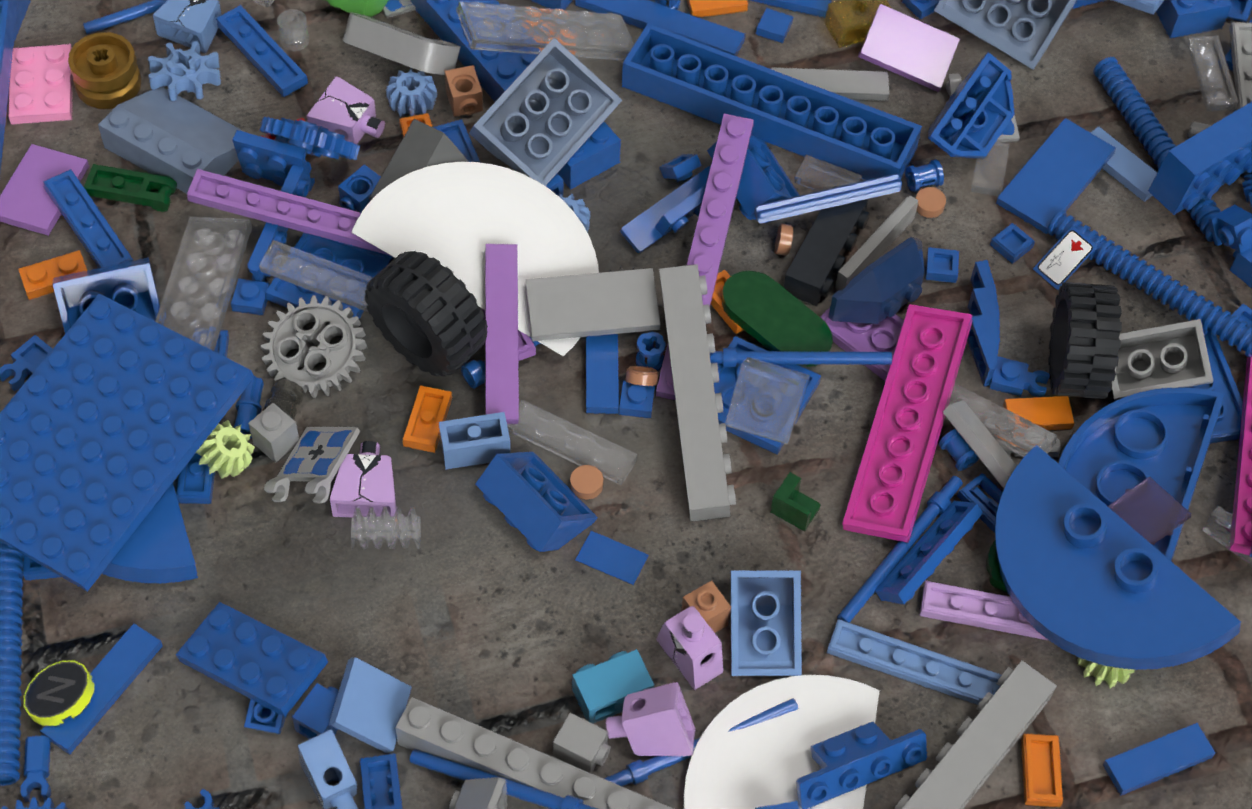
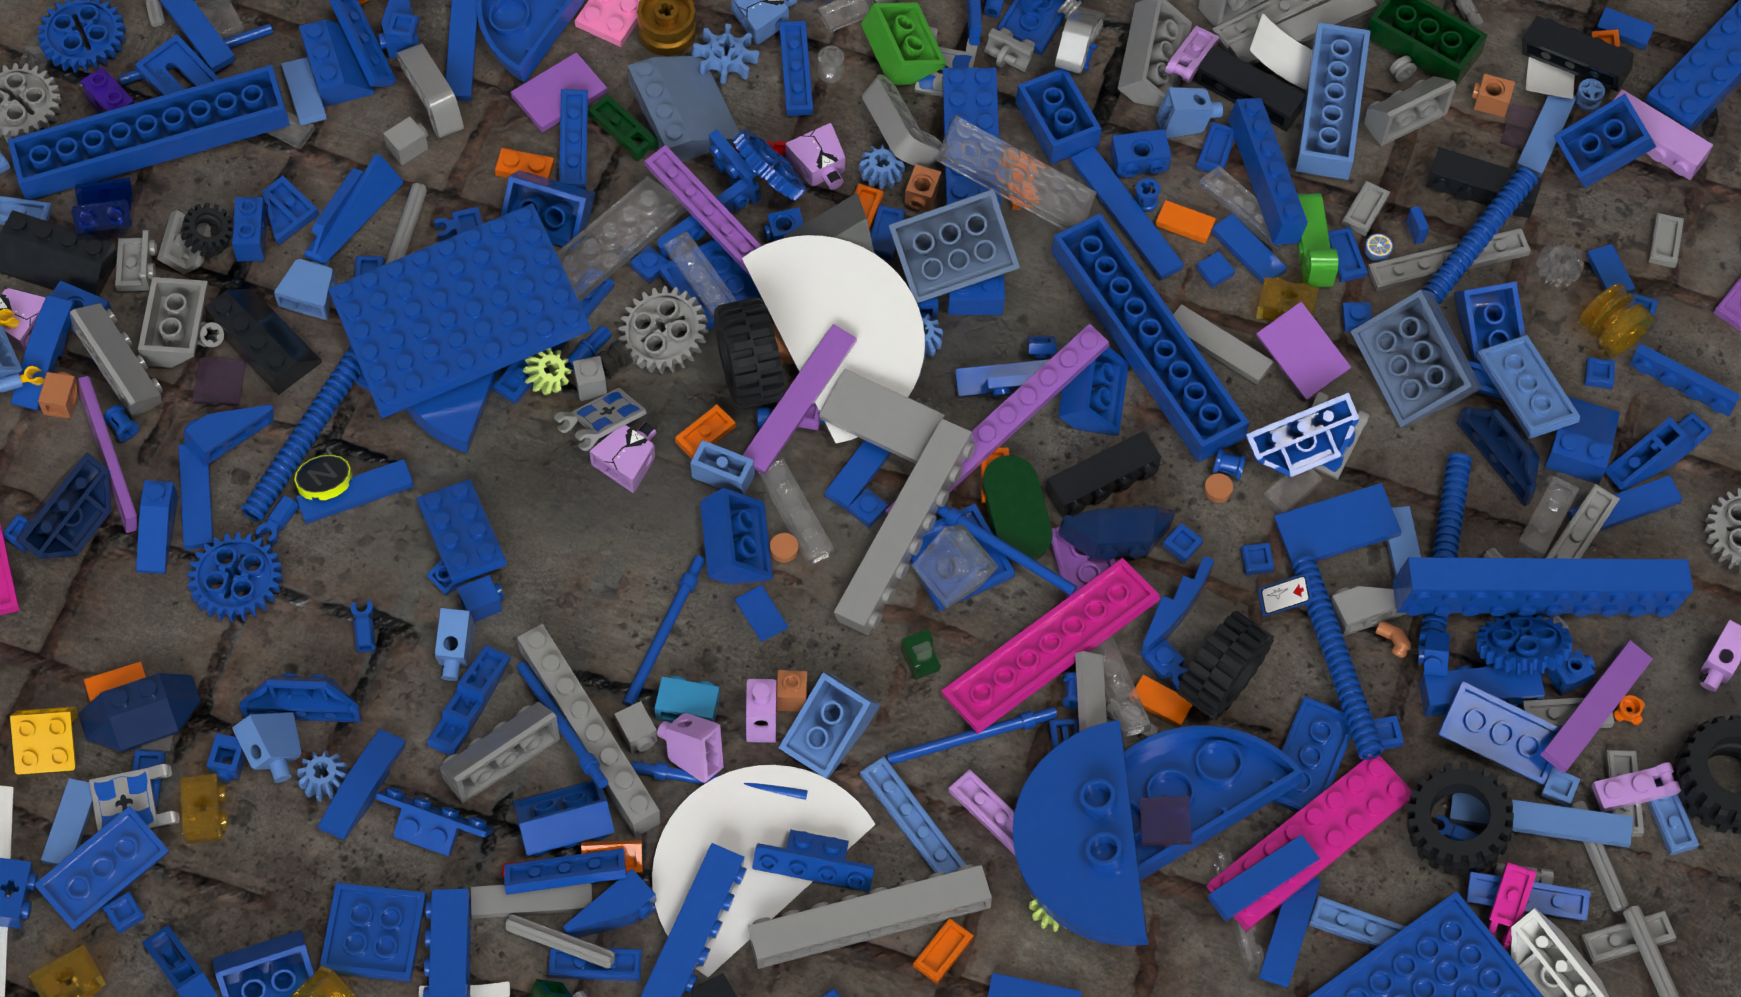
camera: 35 degrees right, 5 degrees up
medium blue tile [329,657,412,753] -> none
clear piece [351,506,422,550] -> none
nougat tile [625,366,659,386] -> none
blue bush [636,332,666,371] -> none
axle [755,174,902,224] -> none
nougat tile [775,223,793,256] -> none
clear tile [794,155,862,191] -> none
light grey tile [835,196,919,291] -> none
blue plate [875,501,983,604] -> none
light grey slope [1112,319,1213,400] -> none
none -> blue bar [622,555,706,707]
none -> light grey slope [1330,586,1407,636]
none -> nougat arm [1375,620,1411,658]
none -> dark blue wedge [1456,407,1540,506]

